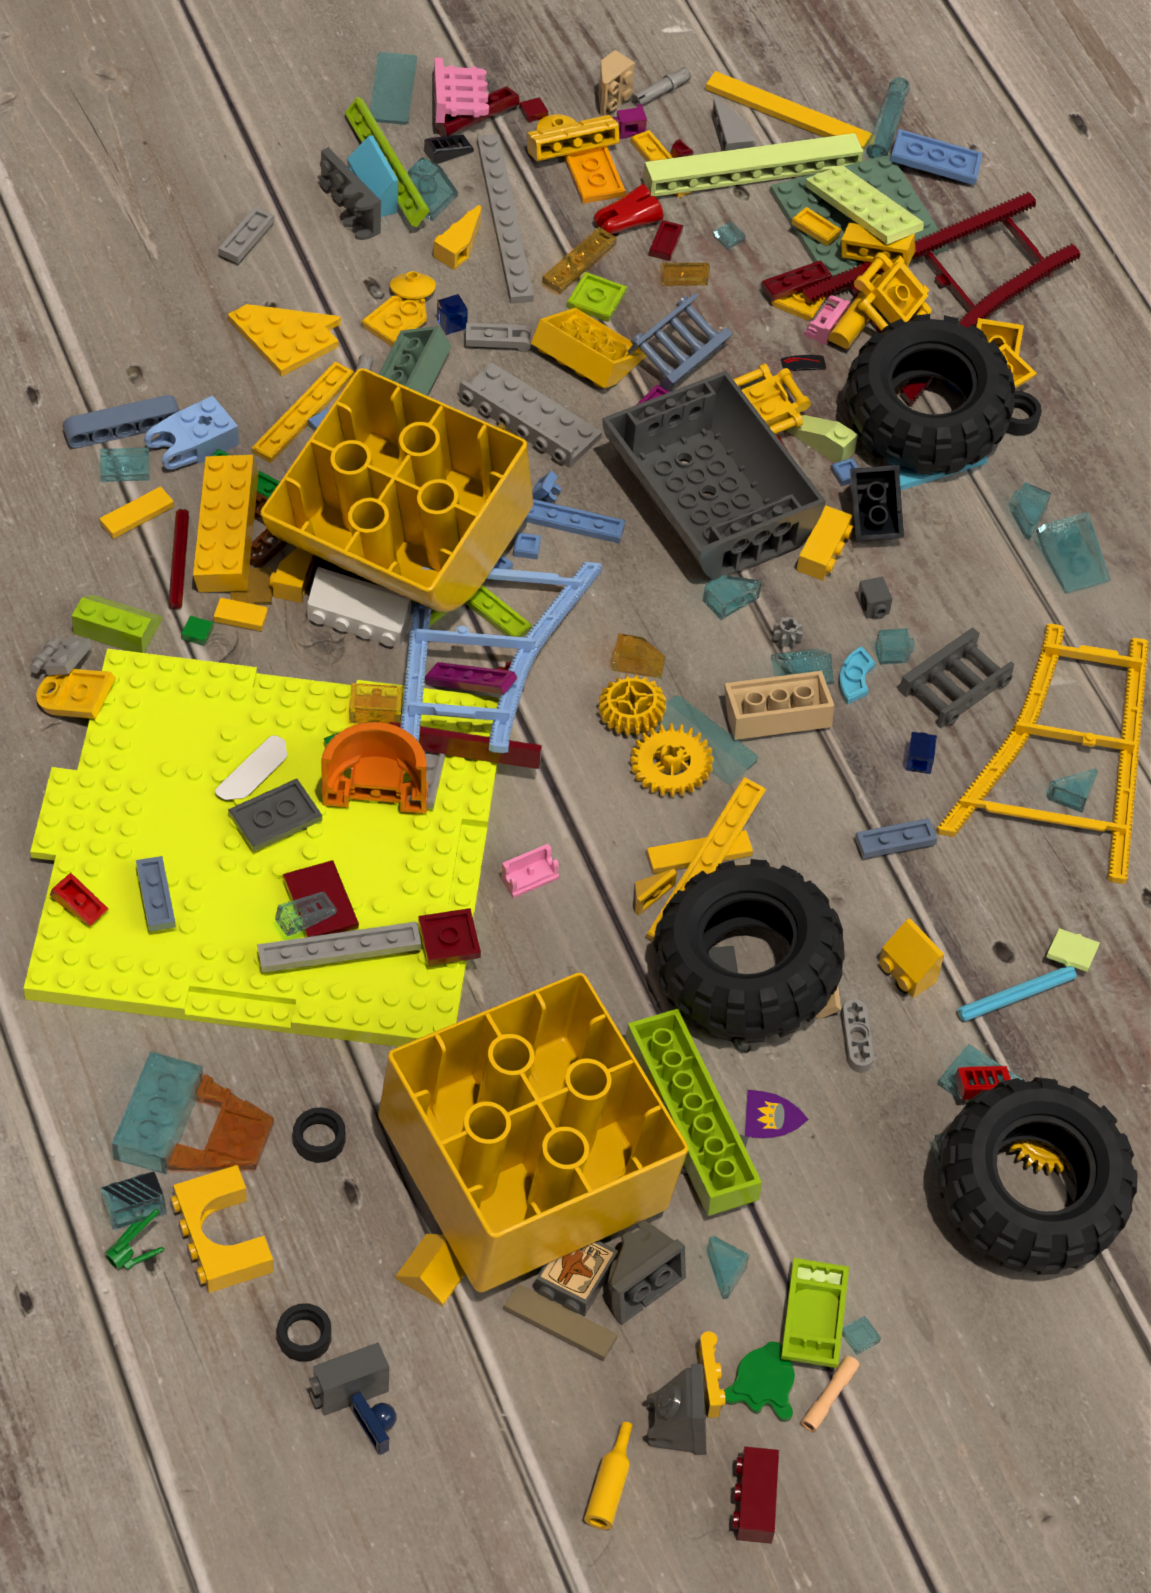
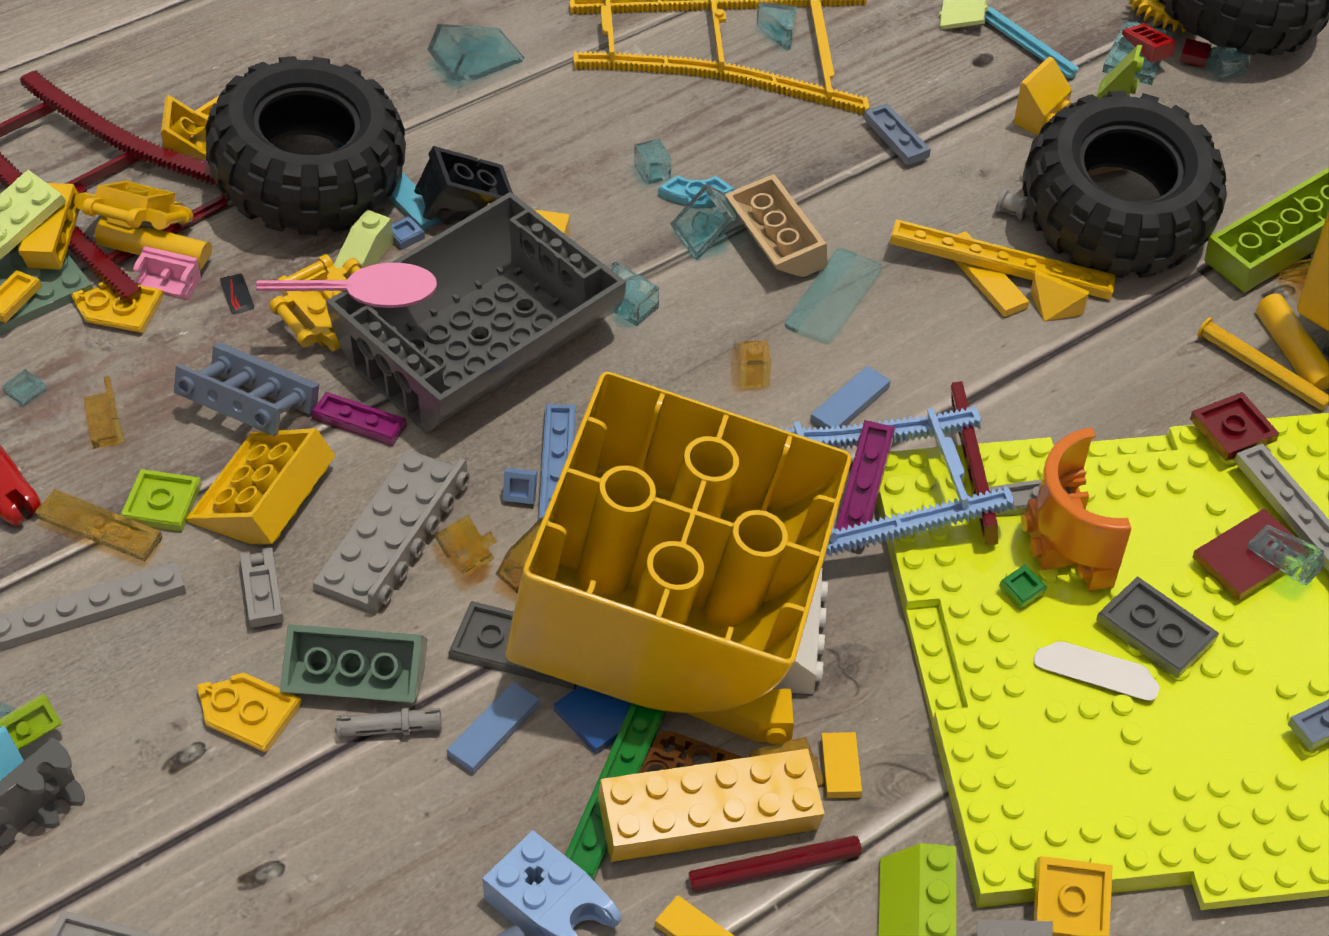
camera: 100 degrees left, 5 degrees down
green tile [181,615,214,646] -> none
yellow wing [228,304,341,377] -> none
yellow tile [251,361,354,463] -> none
clear yellow brick [349,683,403,724] -> none
yellow dish [390,271,436,299] -> none
yellow slope [433,205,482,270] -> none
clear blue brick [437,294,468,335] -> none
bright pink hinge [501,844,559,898] -> none
yellow gear [598,674,666,737] -> none
yellow gear [630,723,714,797] -> none
dark red tile [649,220,684,261] -> none
dark purple sticker [745,1090,809,1138] -> none
dark red tile [761,260,832,302] -> none
light grey gear [773,617,803,647] -> none
dark grey brick [857,576,893,619] -> none
dark grey fence [899,627,1014,729] -> none
clear blue brick [906,732,937,774] -> none
clear light blue slope [1011,482,1051,540] -> none
none -> bright pink piece [256,263,437,308]
none -> medium blue tile [810,366,891,430]
none -> lime slope [1096,45,1145,99]

